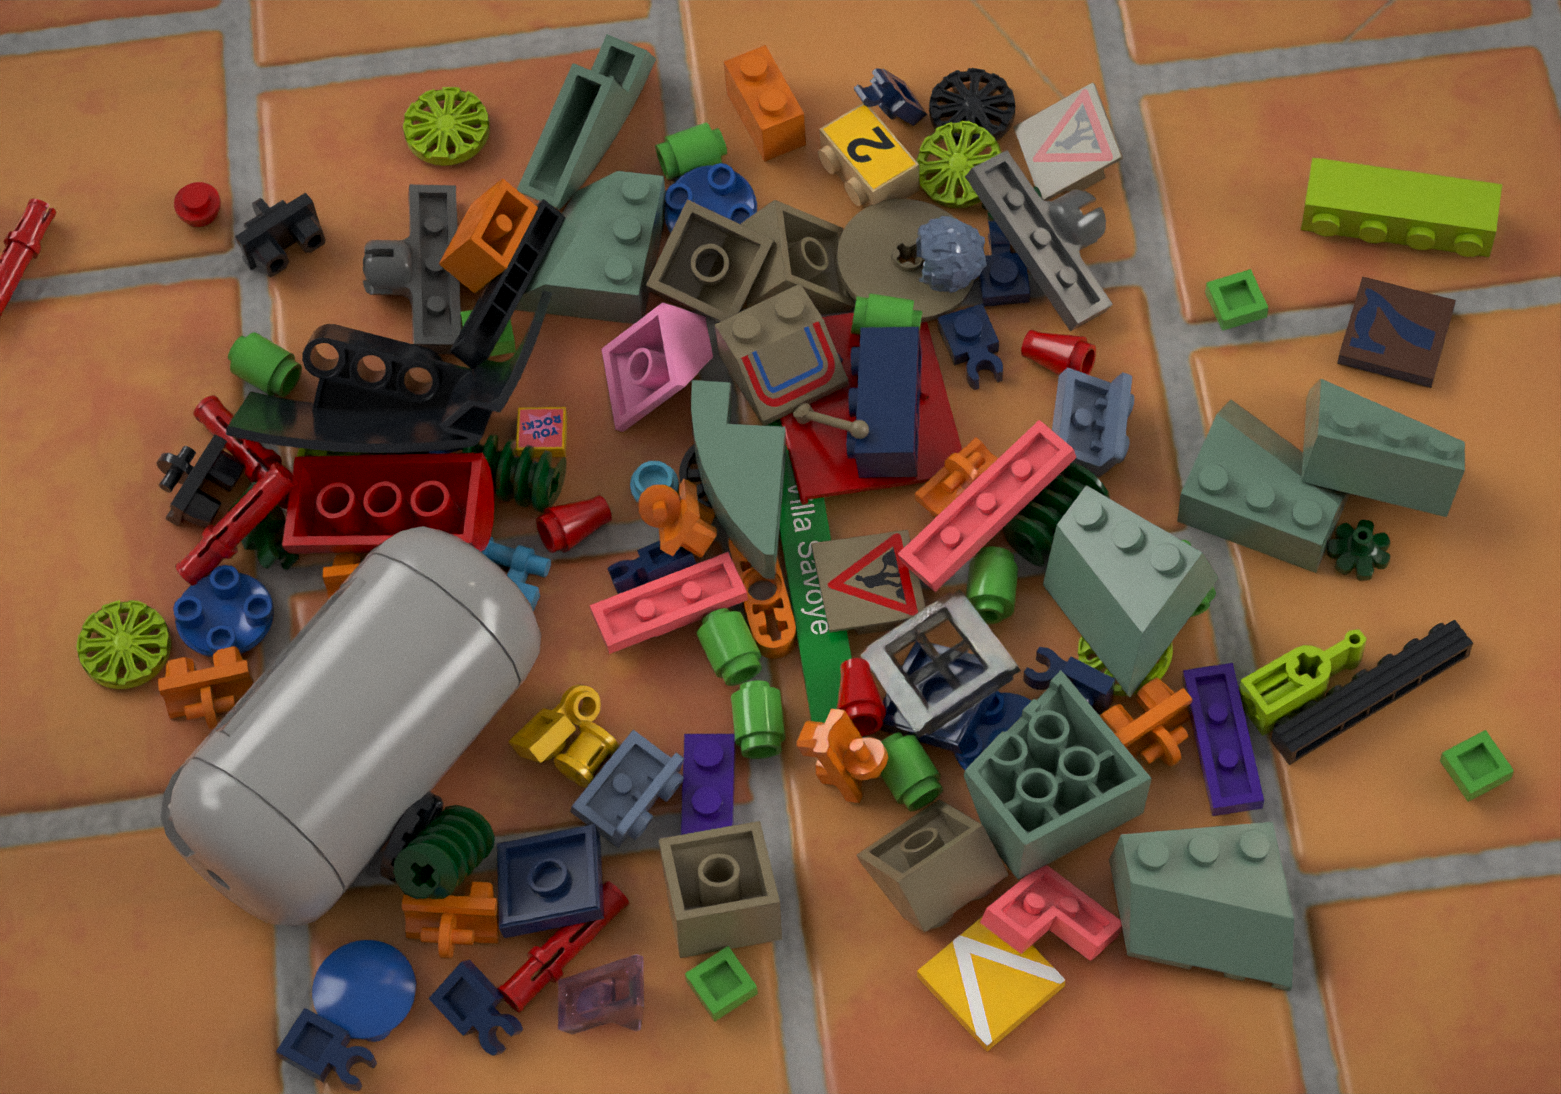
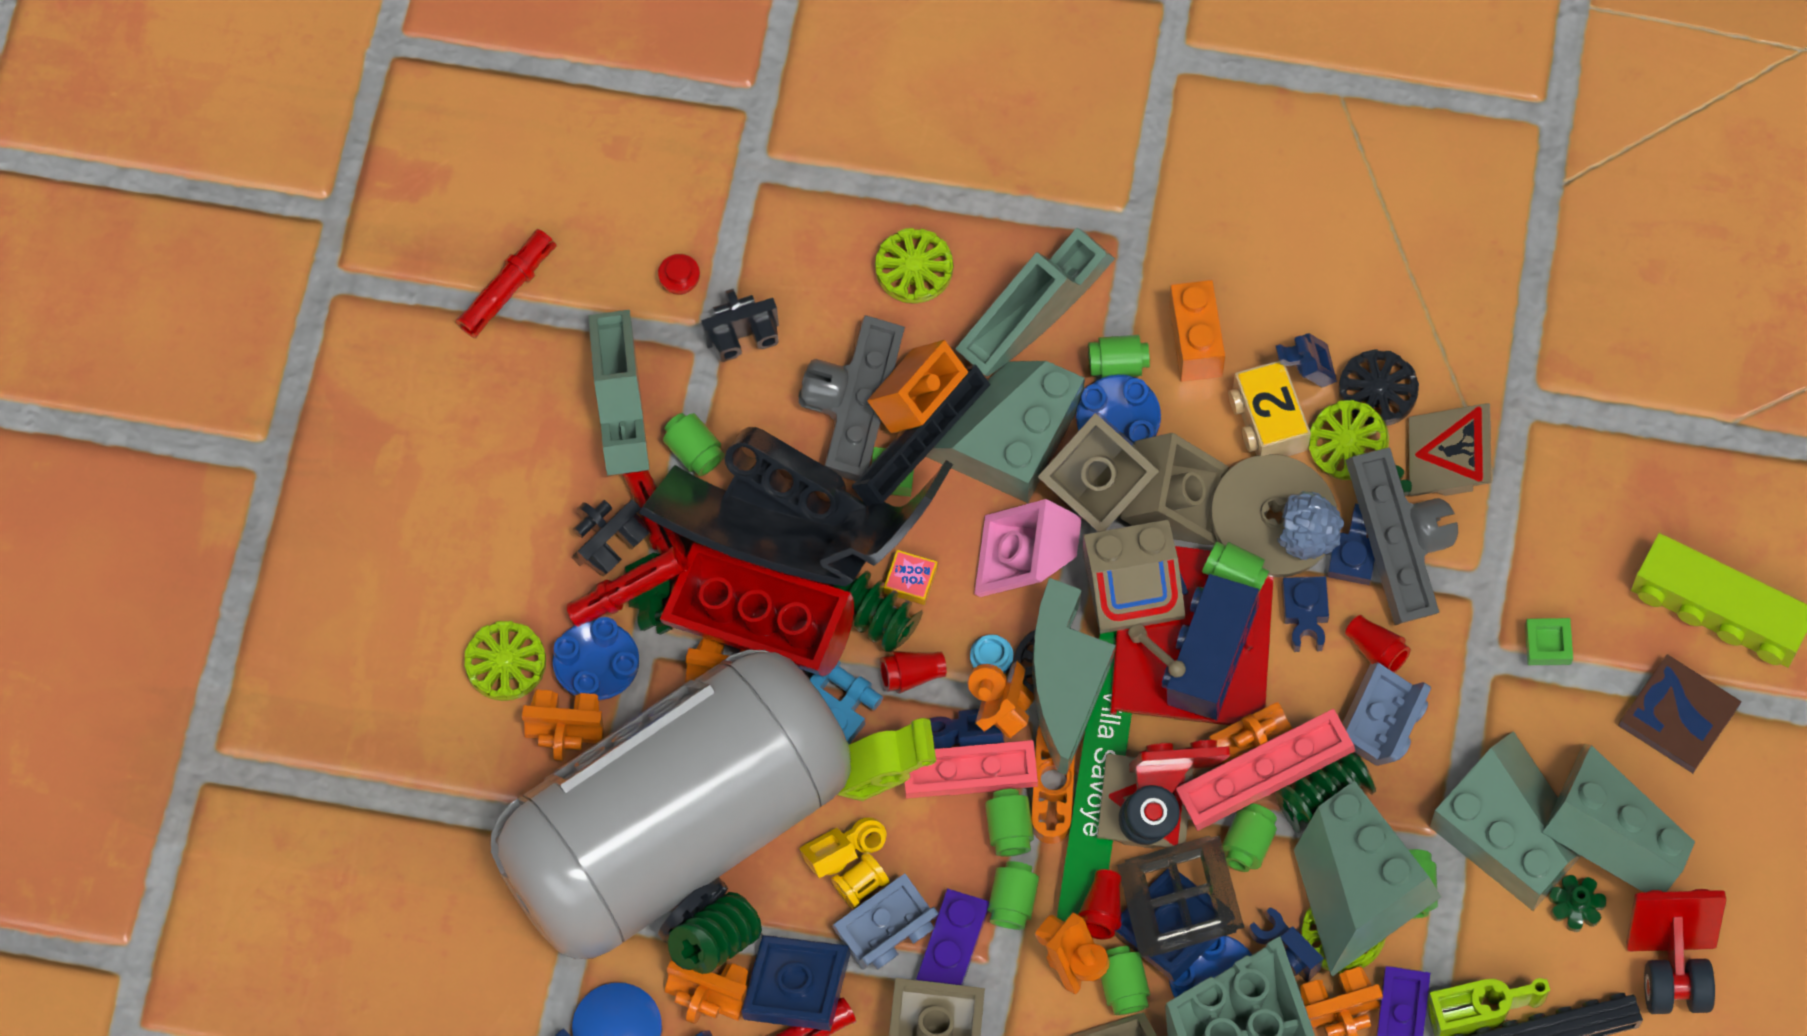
camera: 15 degrees right, 5 degrees up
none -> sand green slope [588,310,650,476]
none -> lime piece [837,718,936,801]
none -> plate [1119,740,1230,845]
none -> red plate [1626,889,1727,1014]

